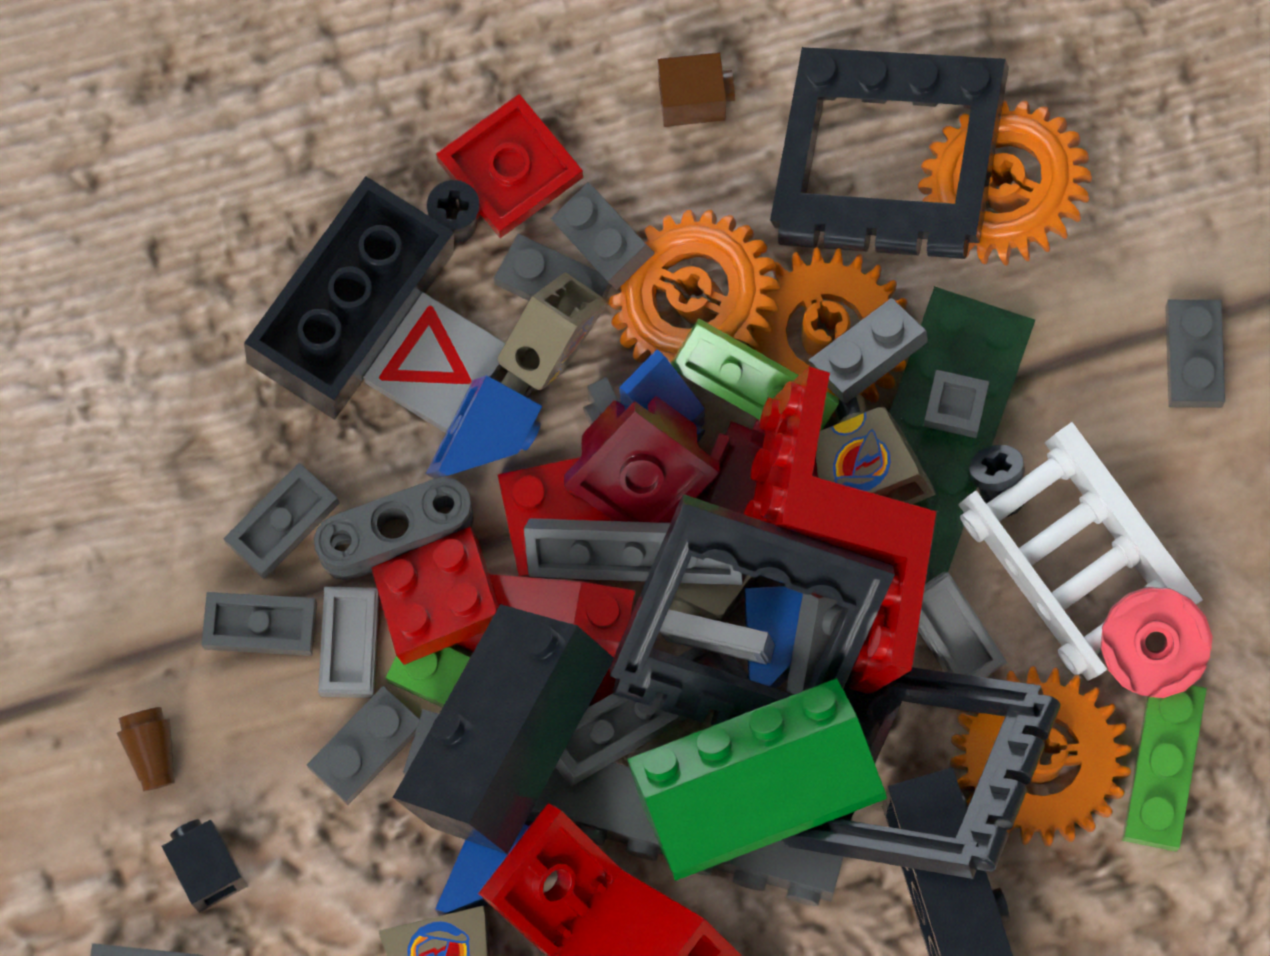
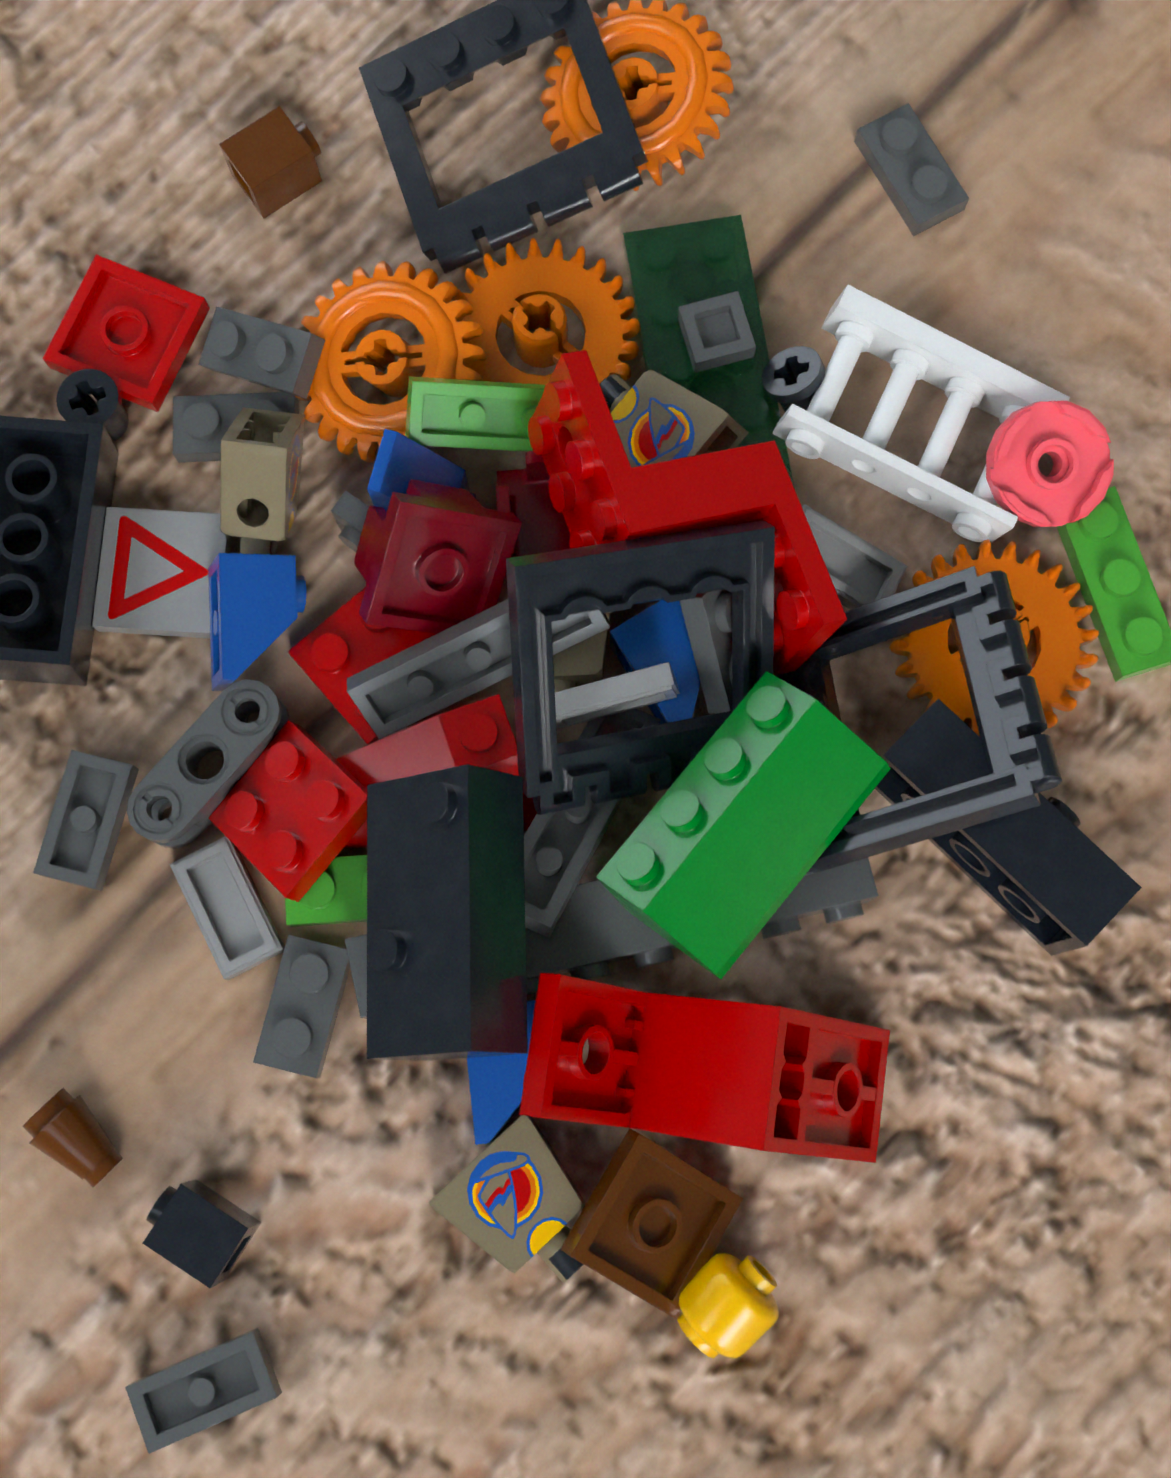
camera: 30 degrees left, 5 degrees up
dark grey plate [201,592,317,656] -> none
plate [809,298,928,404] -> none

